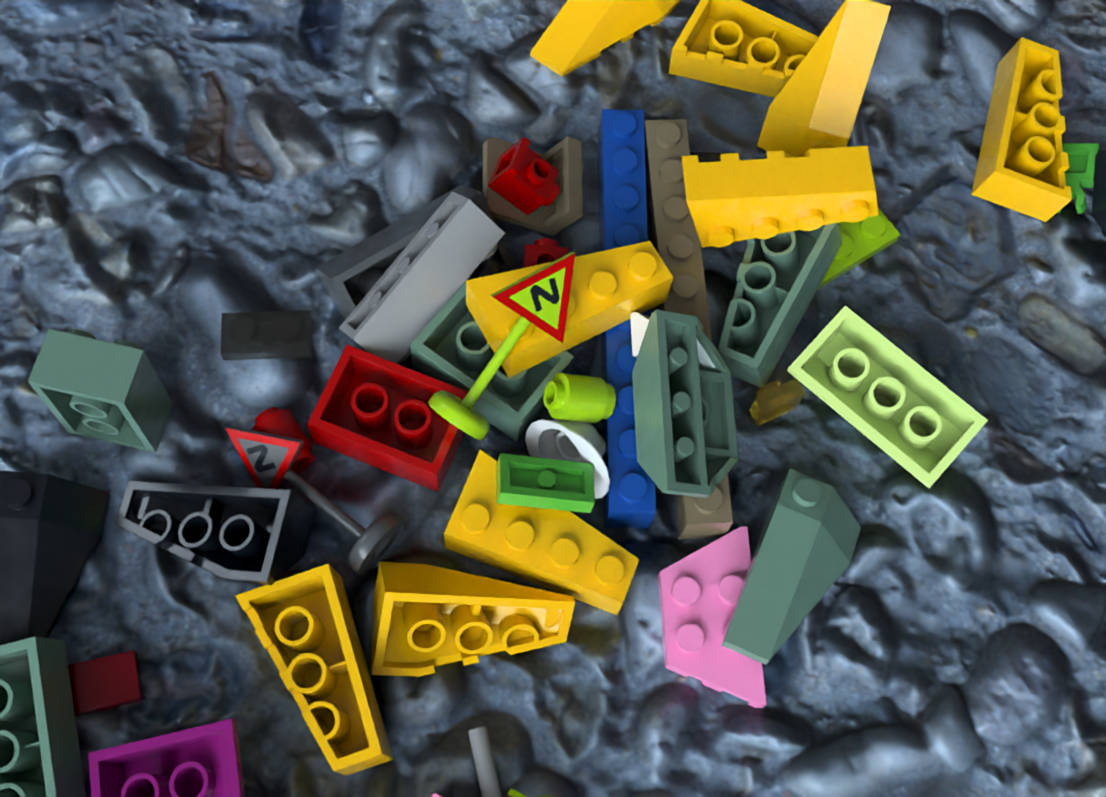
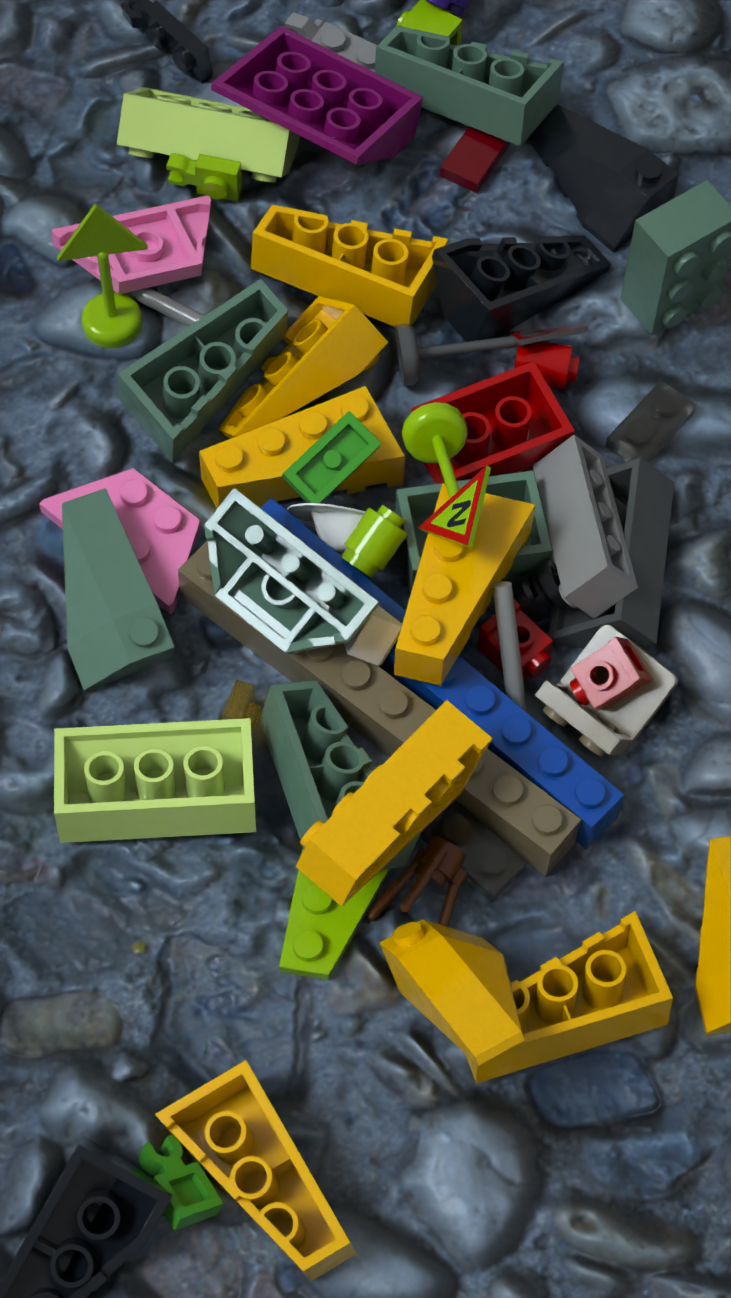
camera: 140 degrees right, 5 degrees down
none -> sand green wedge [118,279,289,463]
none -> light grey bar [492,581,527,712]

